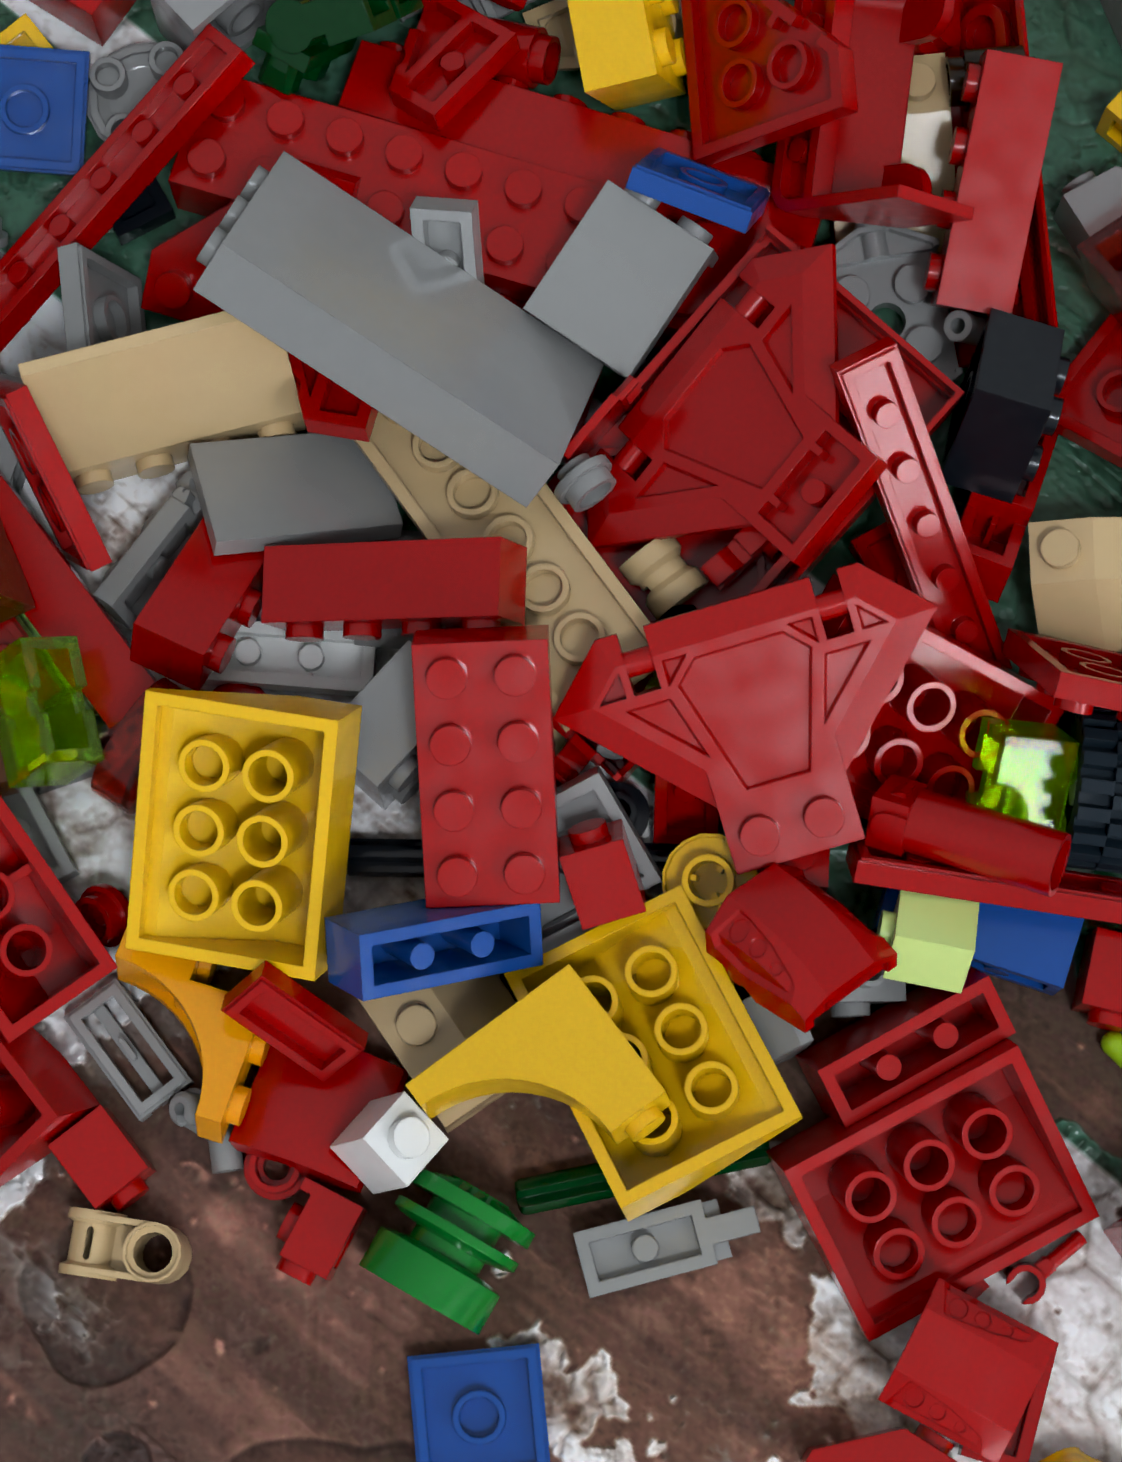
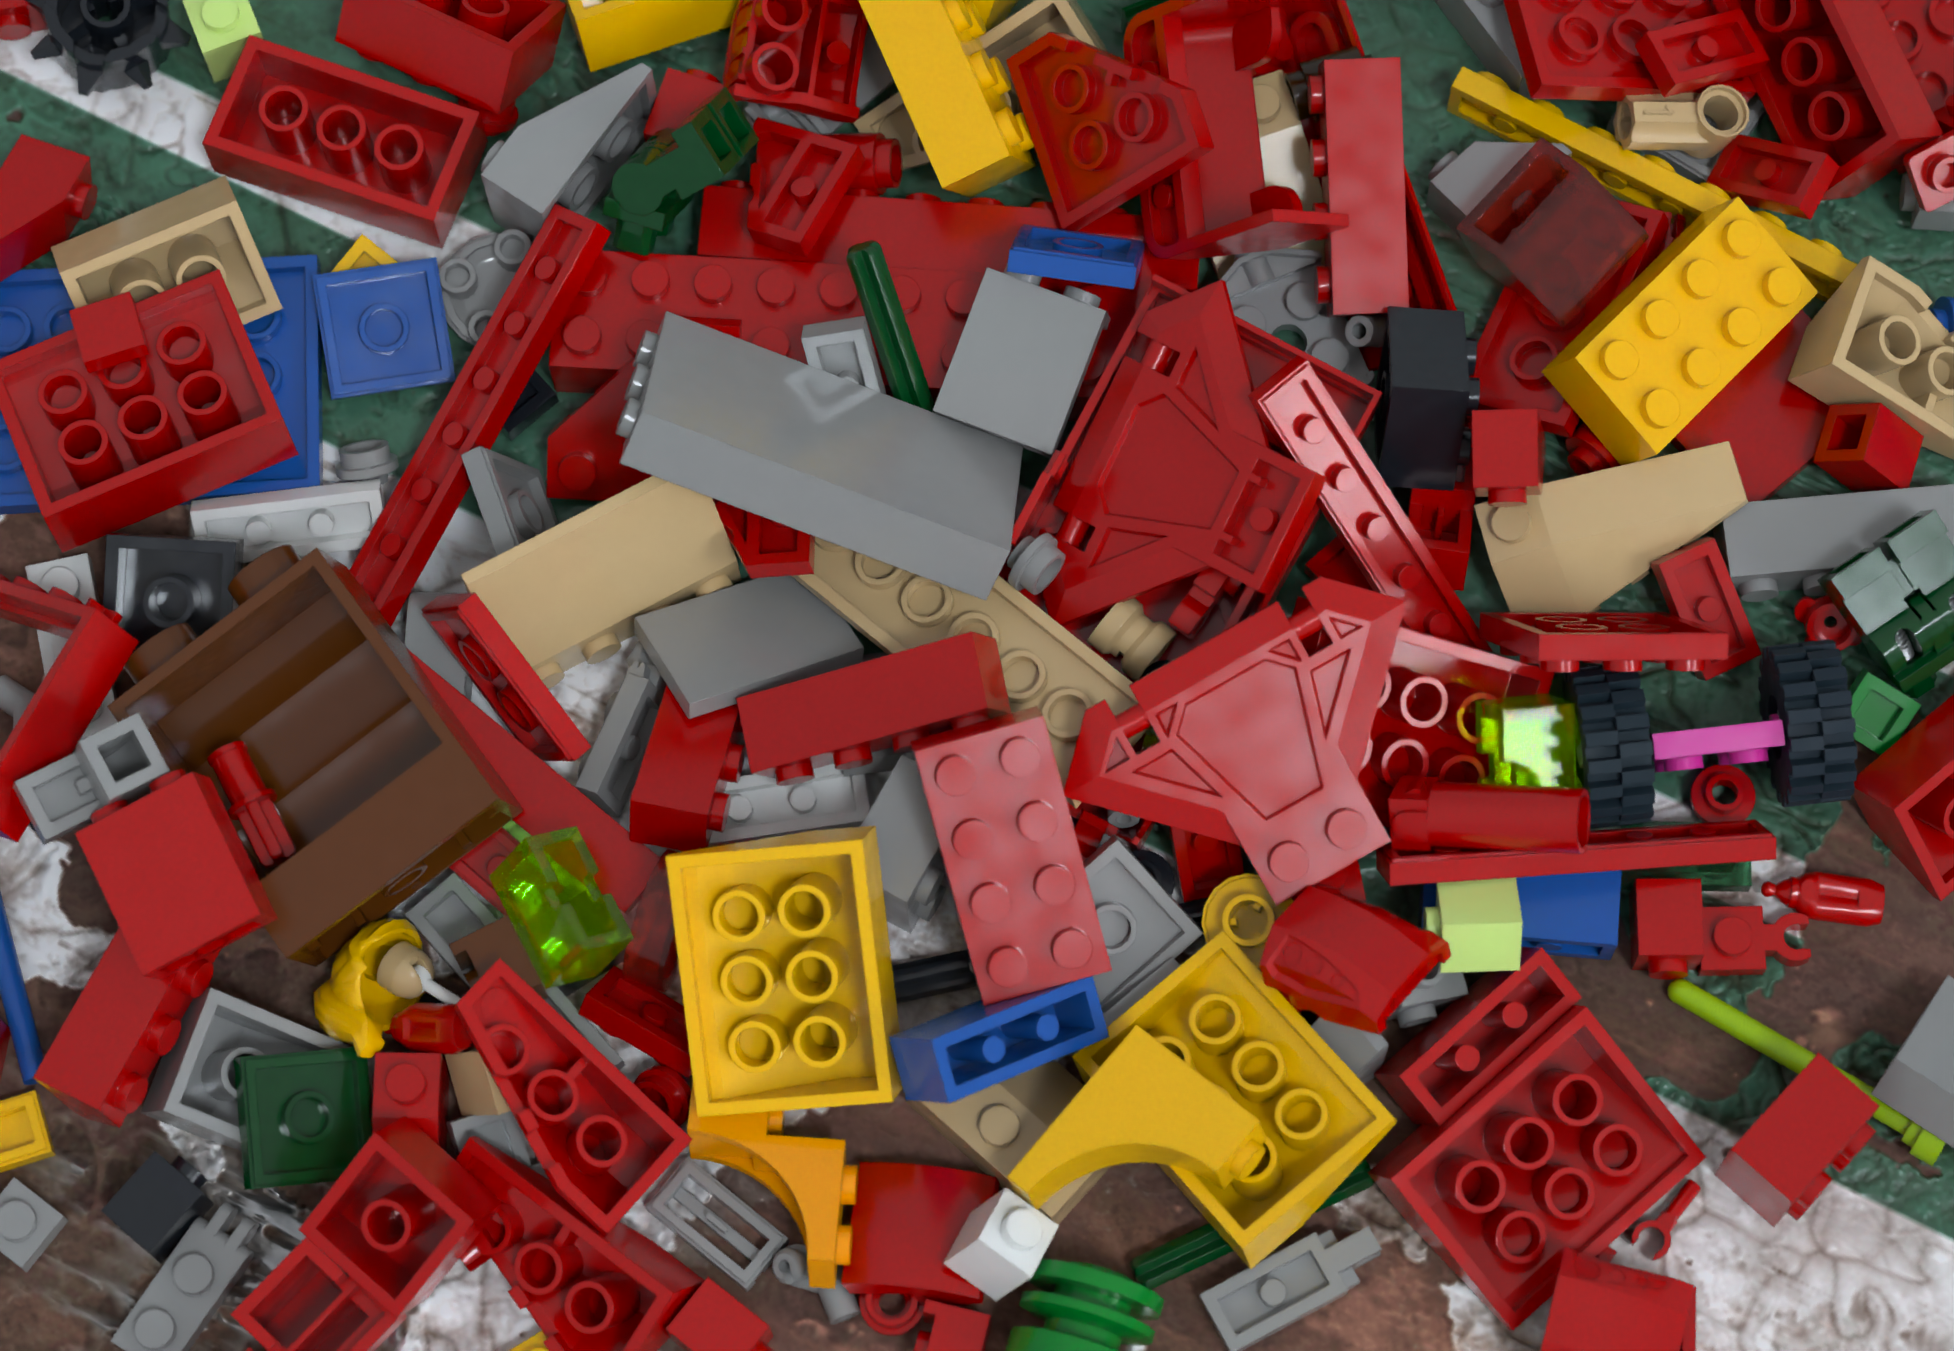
camera: 10 degrees left, 5 degrees down
red tile [221,960,369,1082] -> none
red brick [559,818,646,930] -> none
none -> red plate [578,966,692,1079]
none -> dark green axle [846,240,935,413]
none -> red slope [1472,408,1546,507]

